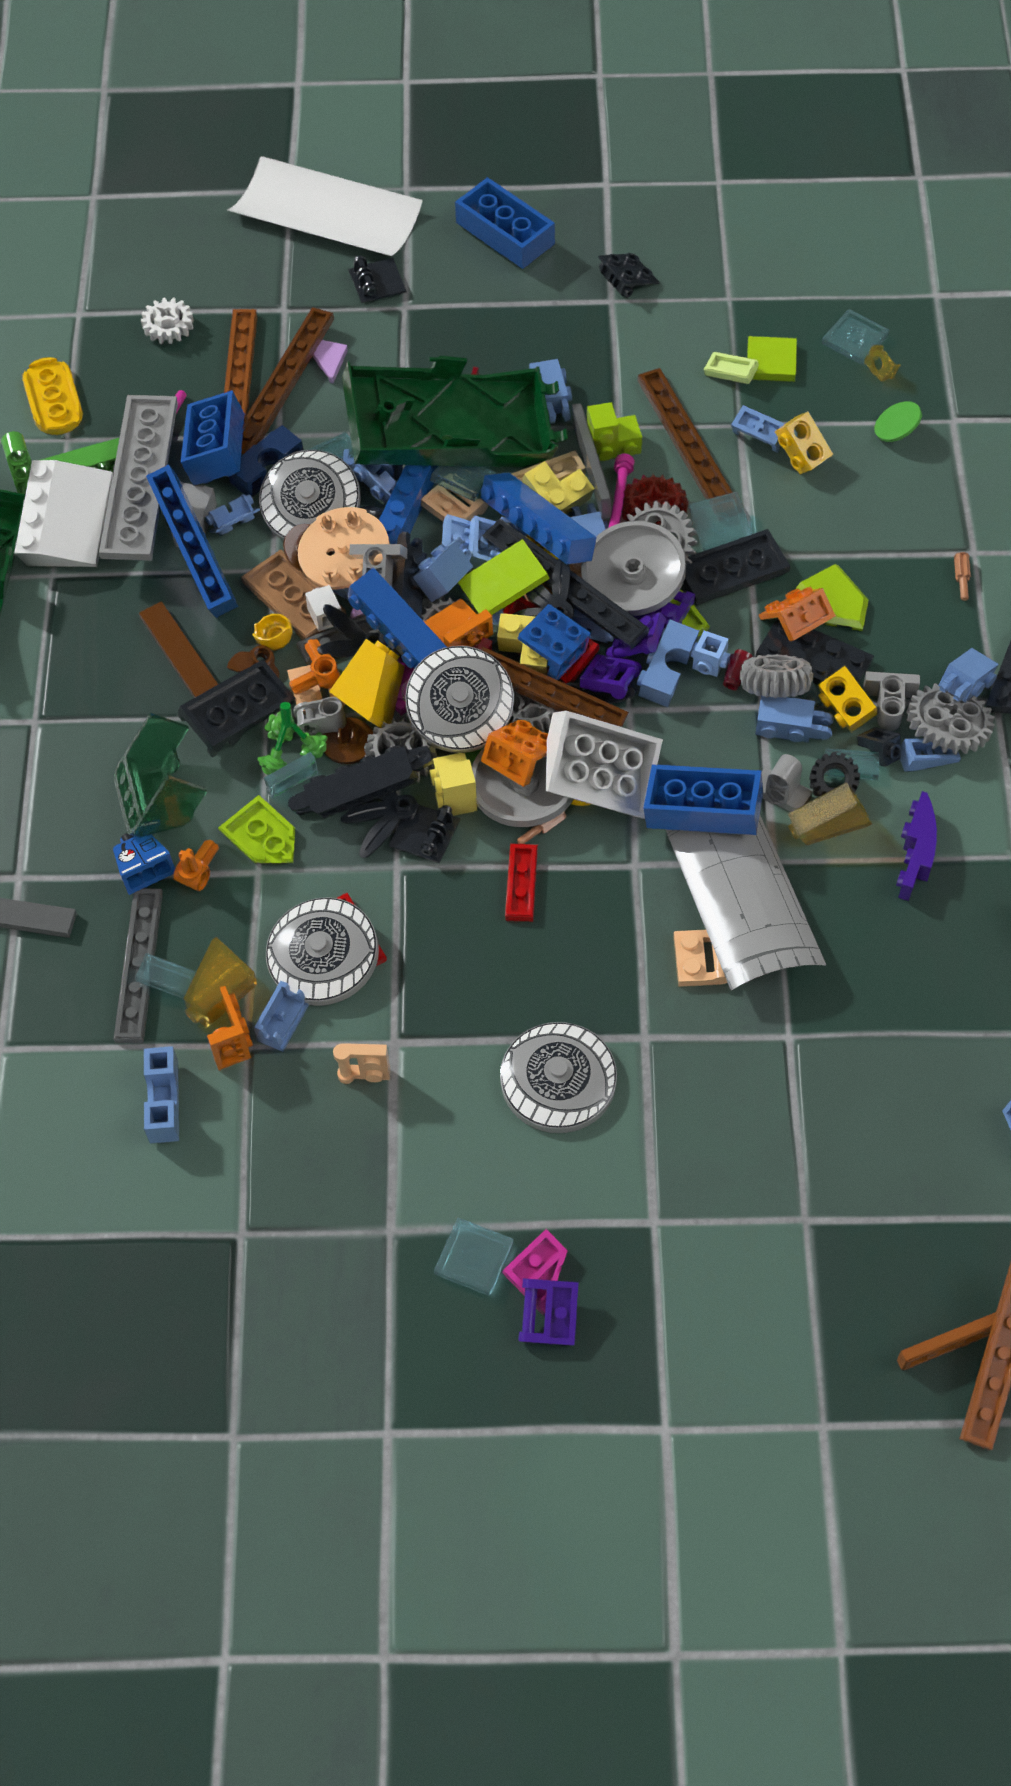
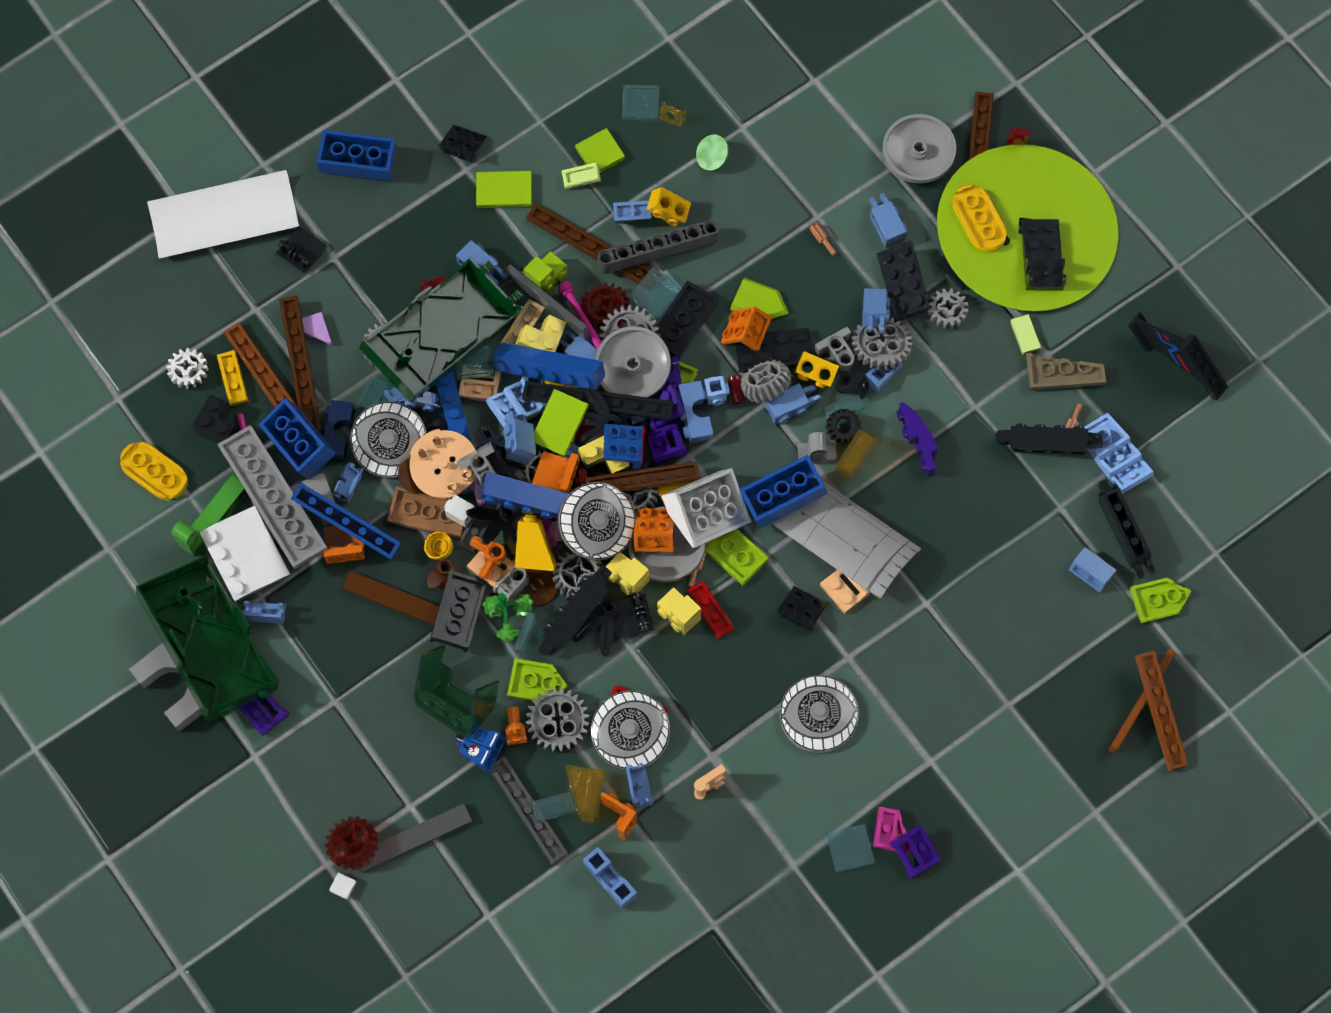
camera: 35 degrees left, 10 degrees up
none -> black brick [192,394,238,444]
none -> yellow tile [217,350,249,407]
none -> medium blue hinge [243,601,286,624]
none -> orange bracket [323,525,365,564]
none -> lime tile [476,171,532,208]
none -> light grey gear [526,688,589,752]
none -> dark grey beam [597,220,720,274]
none -> light yellow brick [657,588,701,635]
none -> lime tile [705,529,769,586]
none -> black hinge [777,586,828,631]

